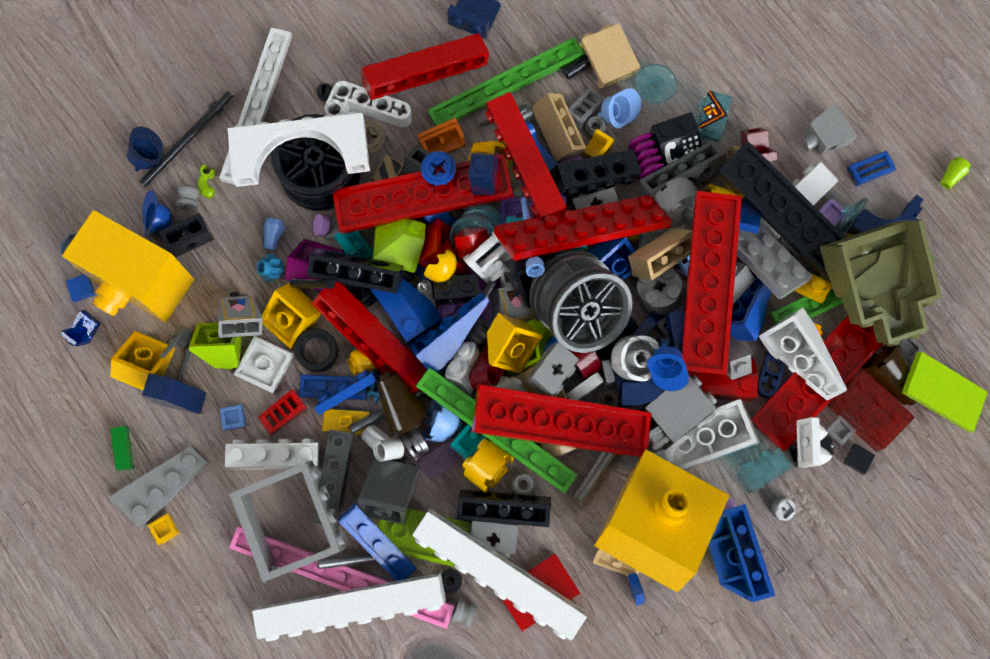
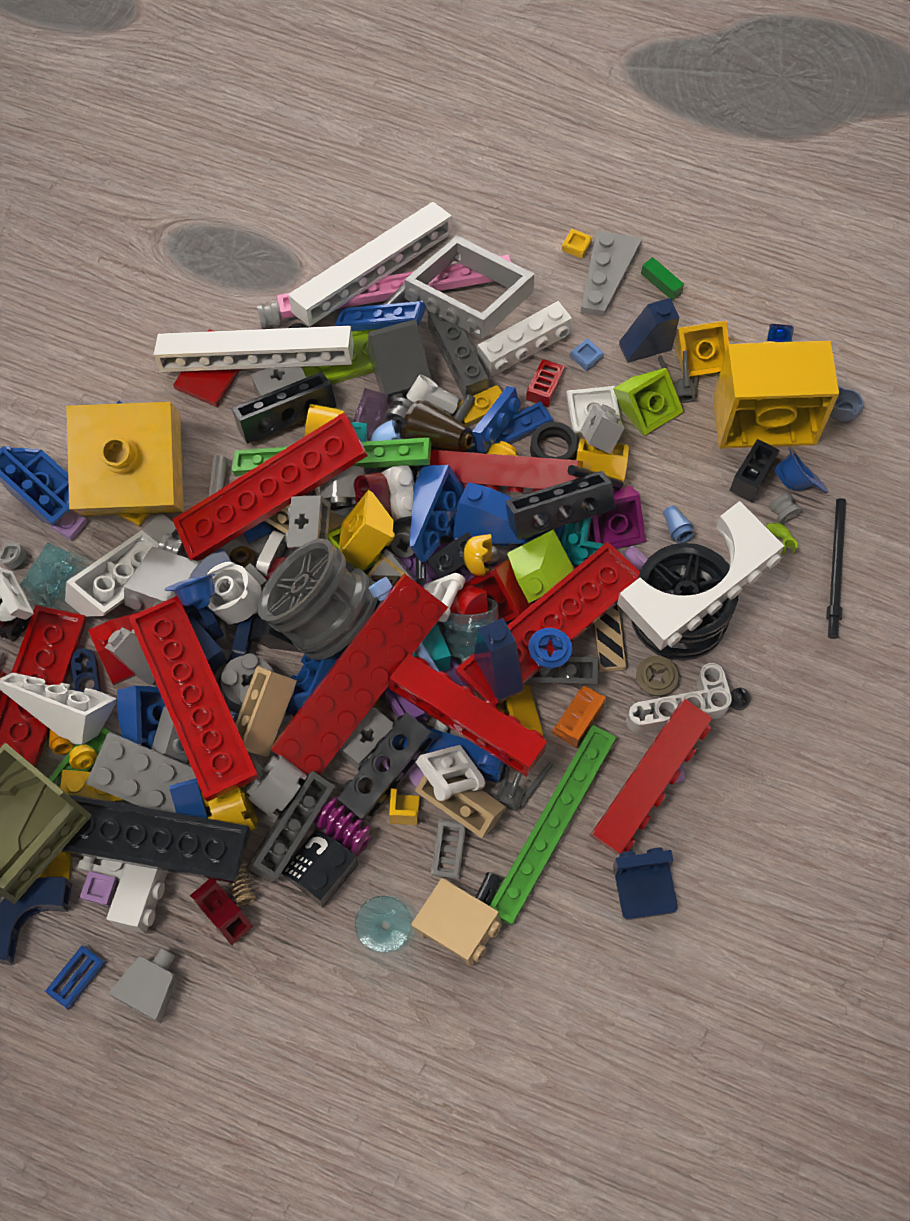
camera: 150 degrees right, 10 degrees down
dark blue piece [126,127,163,172] -> none
light grey torso [218,292,263,338] -> none
white plate [219,27,292,185] -> none
dark azure gear [257,254,284,282] -> none
light grey plate [512,473,535,495] -> none
light grey plate [585,116,606,137] -> none
light blue piece [597,88,641,129] -> none
clear light blue brick [695,90,733,143] -> none
clear light blue dish [839,197,868,233] -> none
none -> yellow plate [69,744,97,770]
none -> white plate [416,745,485,801]
none -> light grey brick [580,404,625,454]

